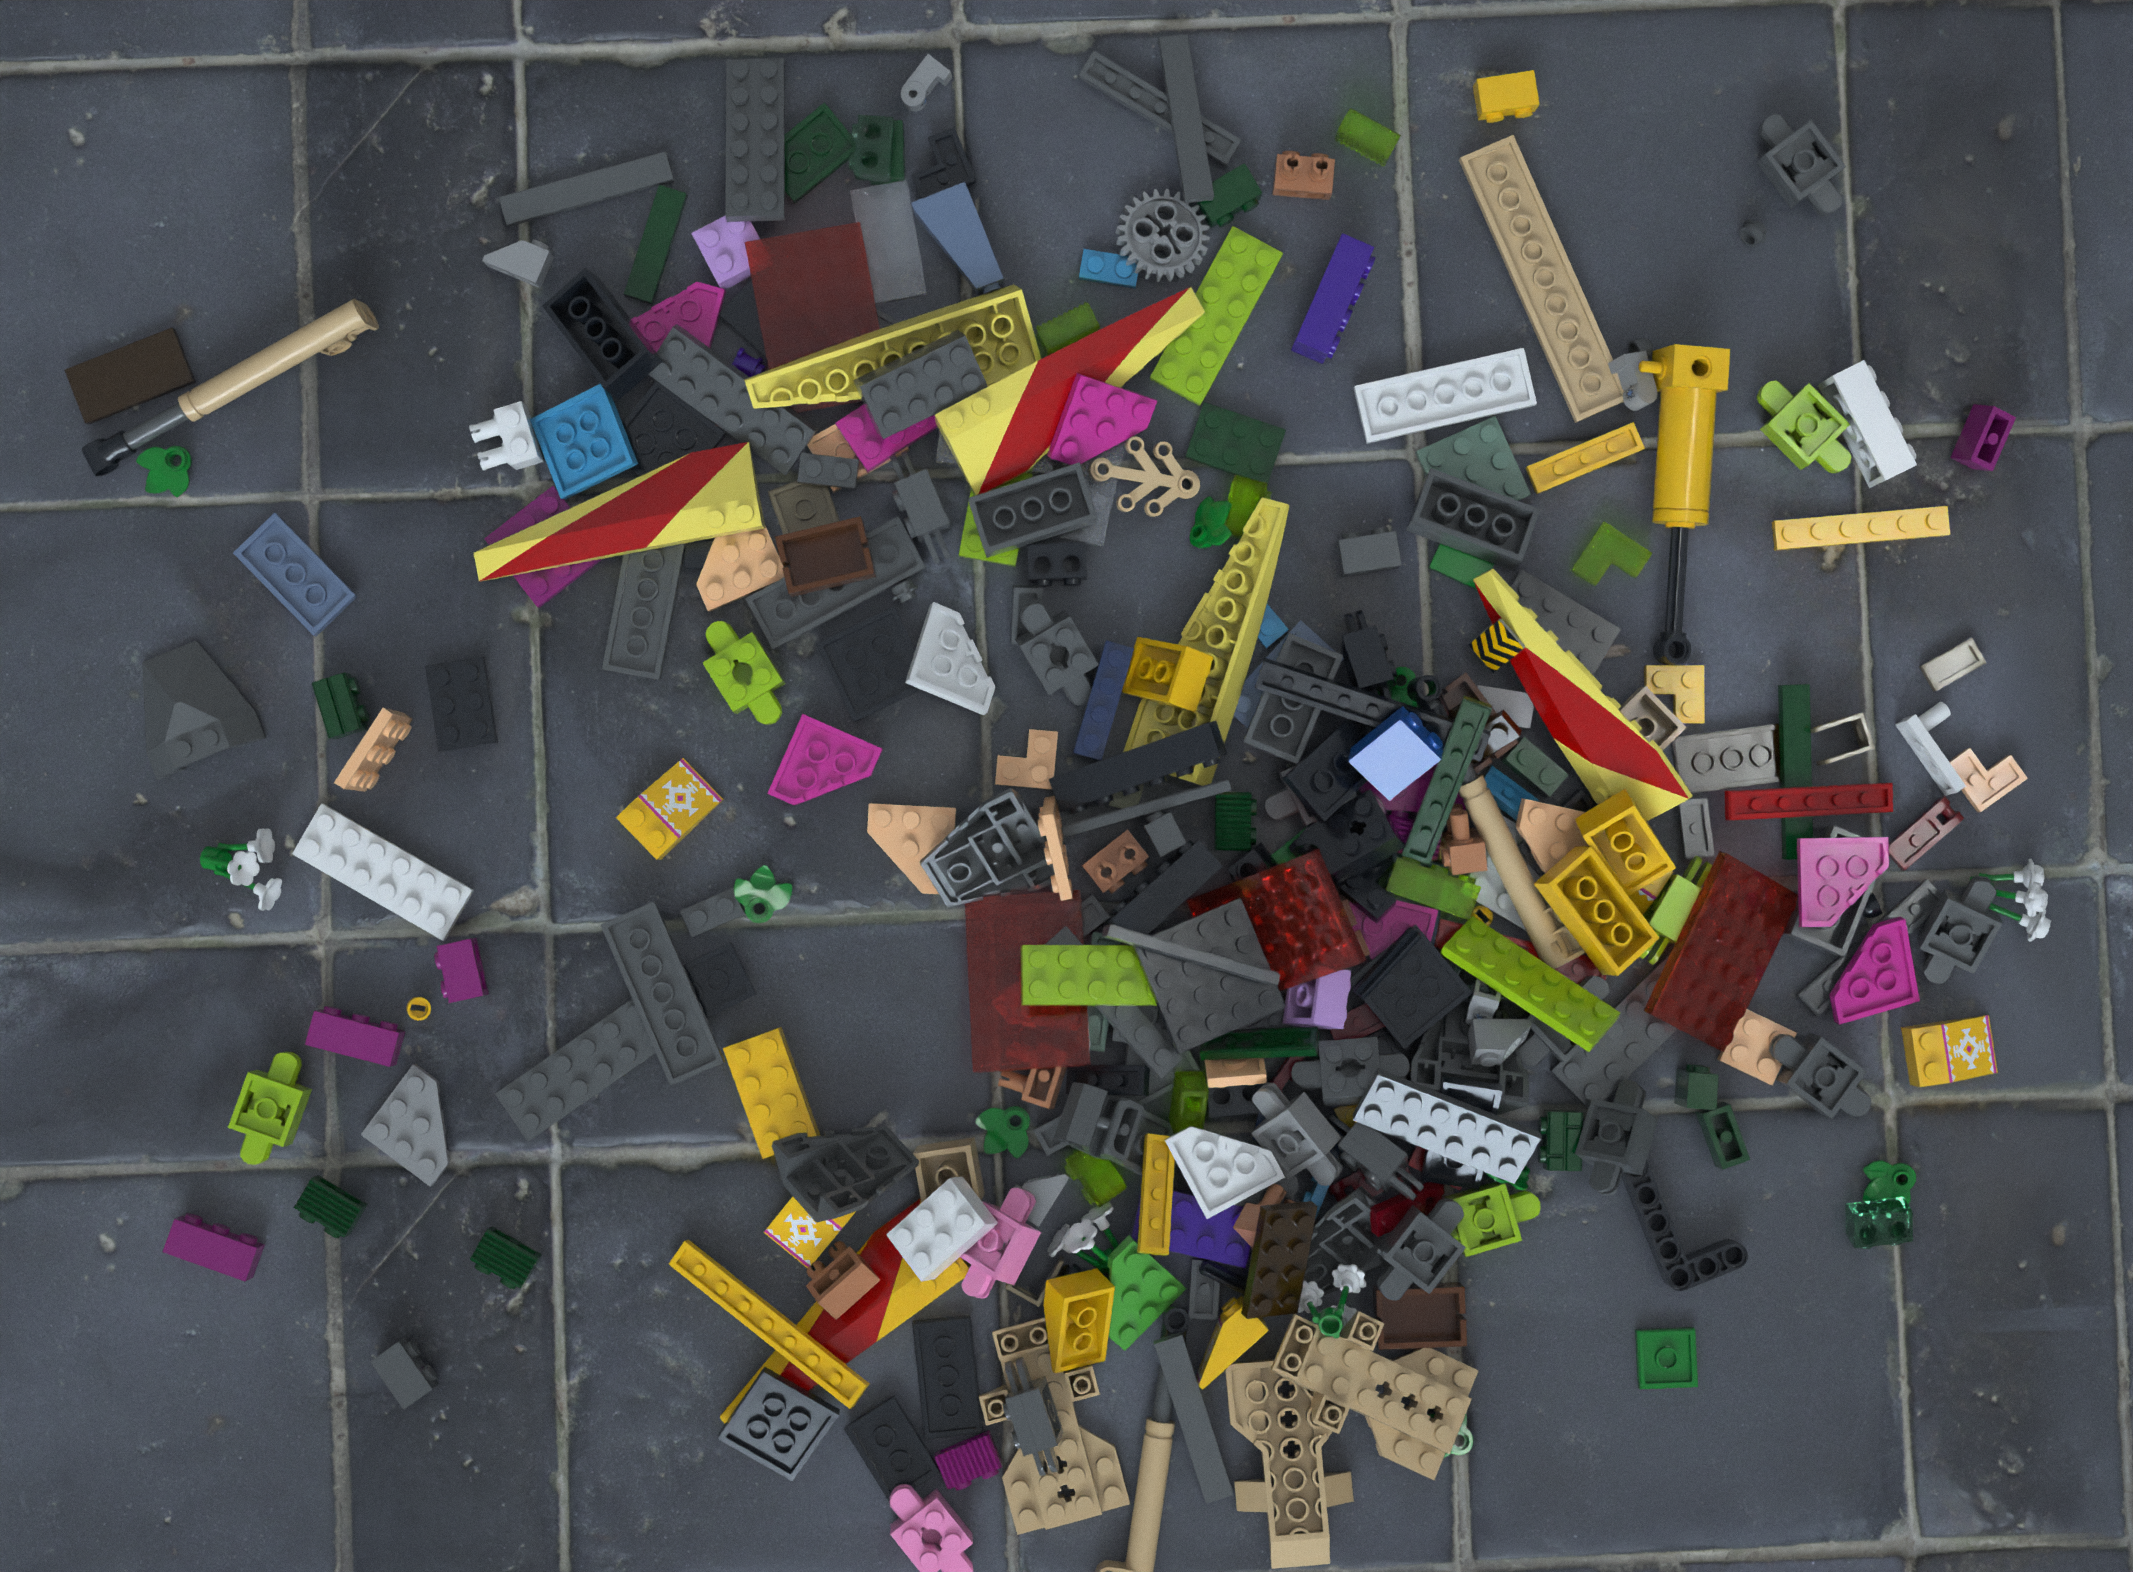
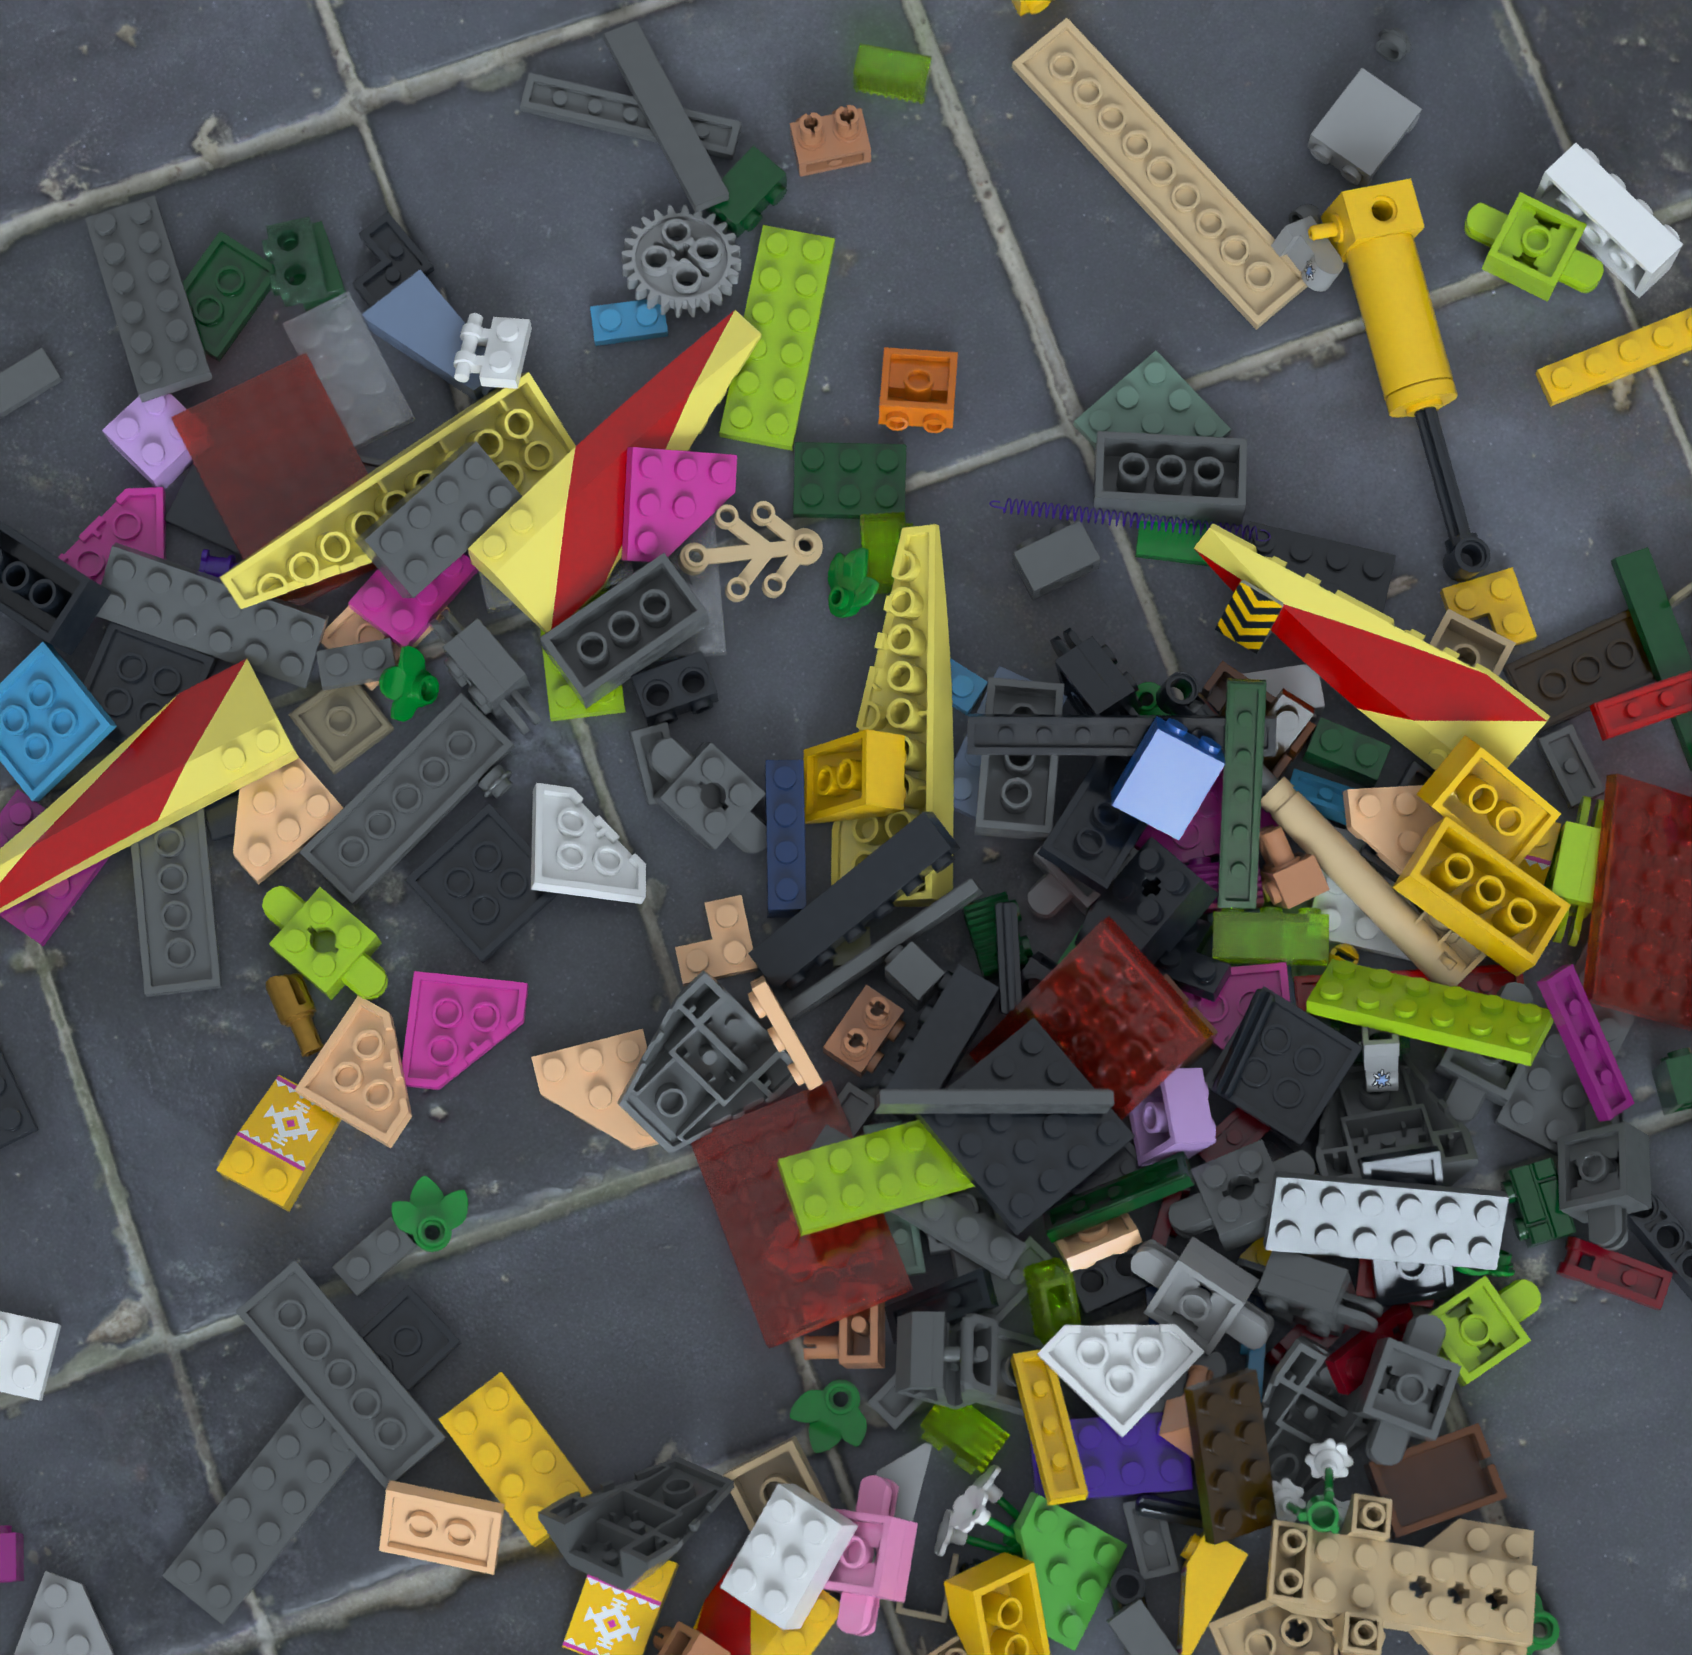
camera: 15 degrees left, 10 degrees down
yellow hinge [406,997,431,1021] -> none
magenta brick [434,938,489,1003] -> none
dark green tile [624,185,688,305] -> none
reddish brown piece [775,516,877,597] -> none
light grey leg [901,54,952,112] -> none
clear neon green brick [1036,301,1100,356] -> none
dark purple brick [1291,233,1376,364] -> none
white plate [1353,348,1537,444] -> none
light grey slope [1467,1019,1532,1067] -> none
yellow plate [1525,422,1645,495] -> none
clear neon green plate [1570,521,1652,586] -> none
none -> pearl gold arm [266,973,324,1057]
none -> light nougat plate [295,996,412,1148]
none -> green plate [379,646,439,721]
none -> light nougat plate [379,1480,505,1575]
none -> white plate [453,313,532,389]
none -> orange plate [879,347,958,433]
none -> dark purple piece [989,498,1271,542]
none -> black axle [994,902,1022,1015]
none -> light grey panel [1307,68,1422,187]
none -> magenta plate [1537,964,1635,1122]
none -> dark red plate [1556,1236,1673,1311]

